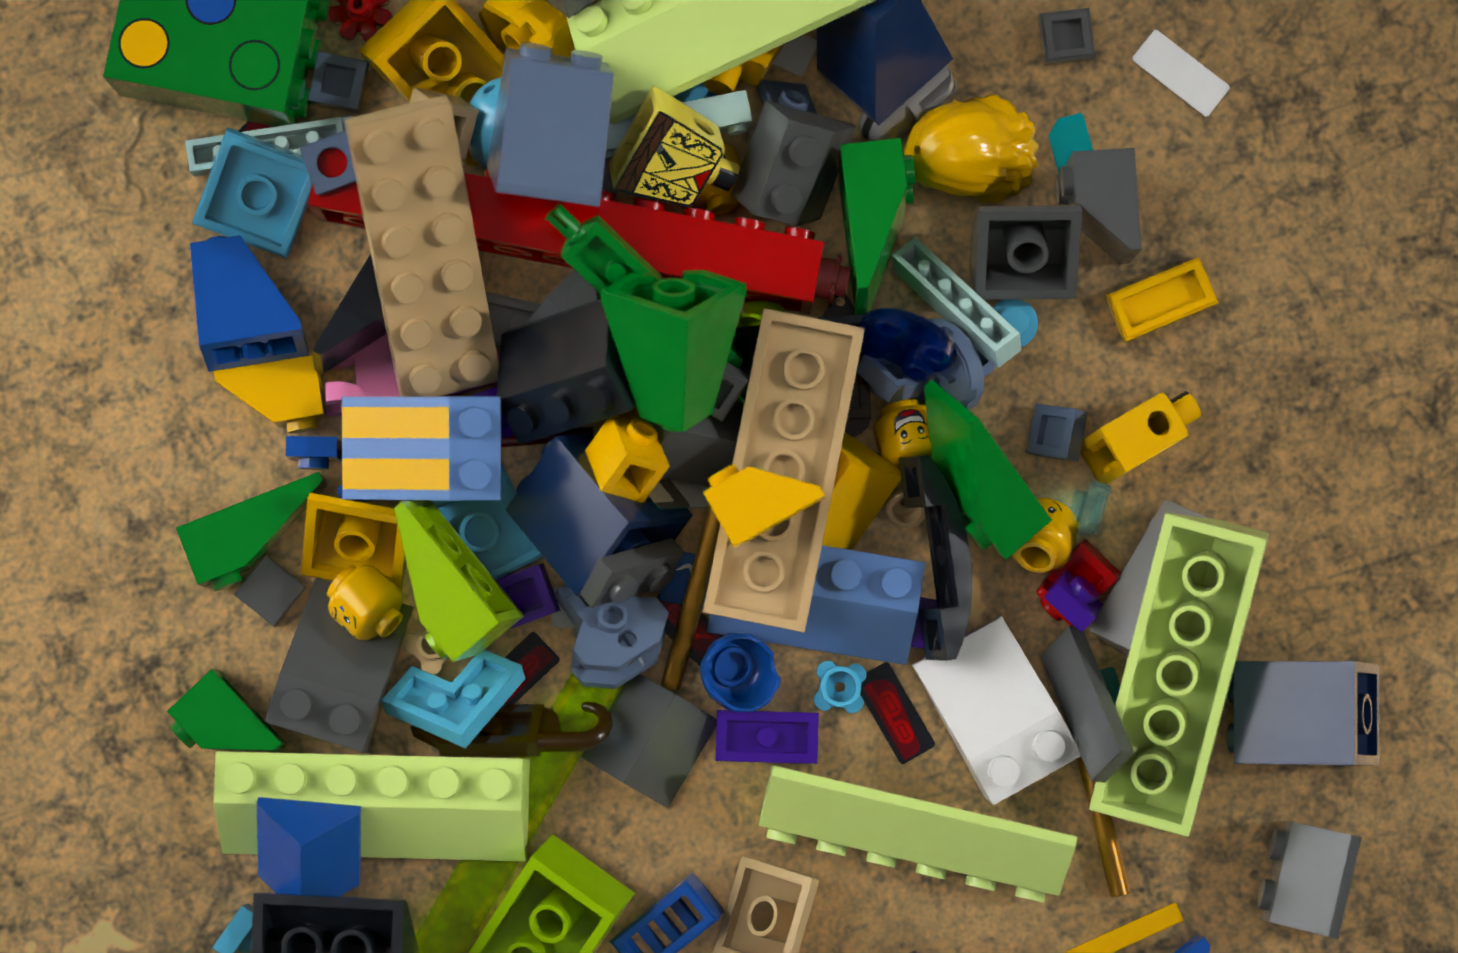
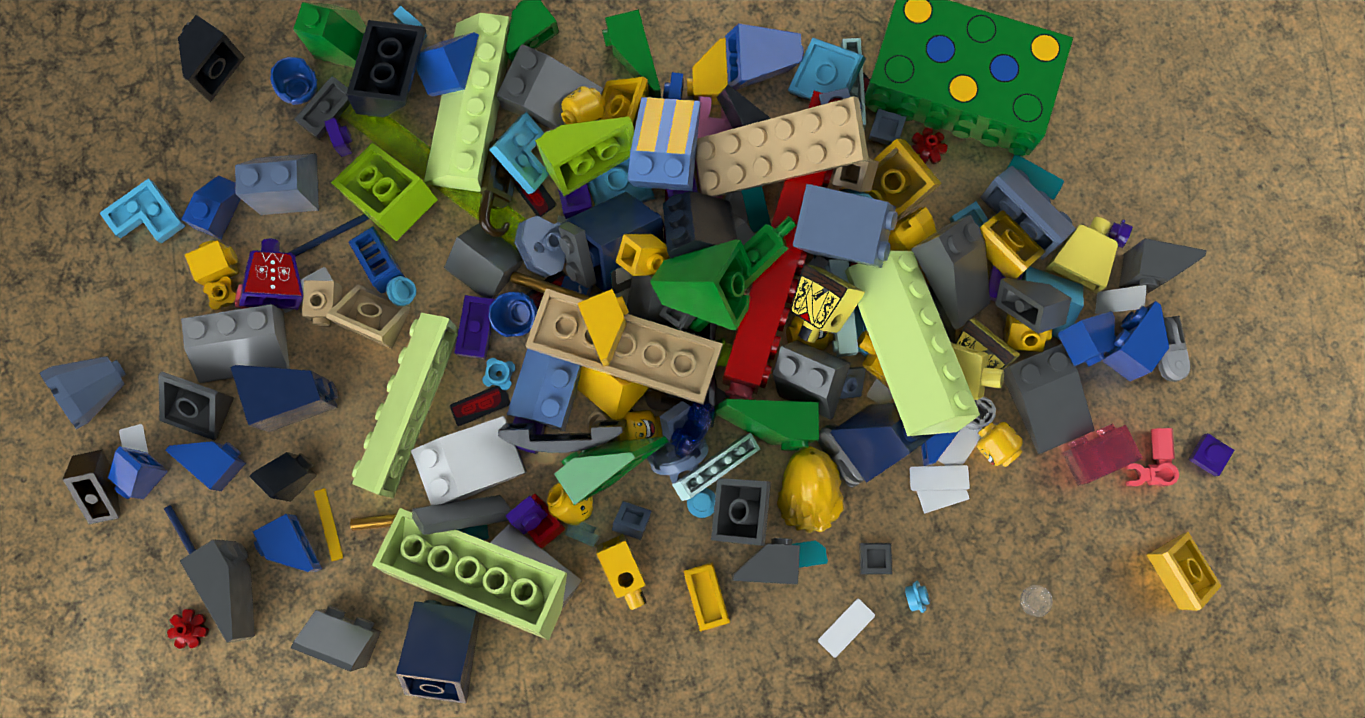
camera: 105 degrees right, 5 degrees down
dark grey tile [234,555,307,627] -> none
none -> medium azure plate [387,276,416,306]
none -> teal sticker [741,186,771,232]

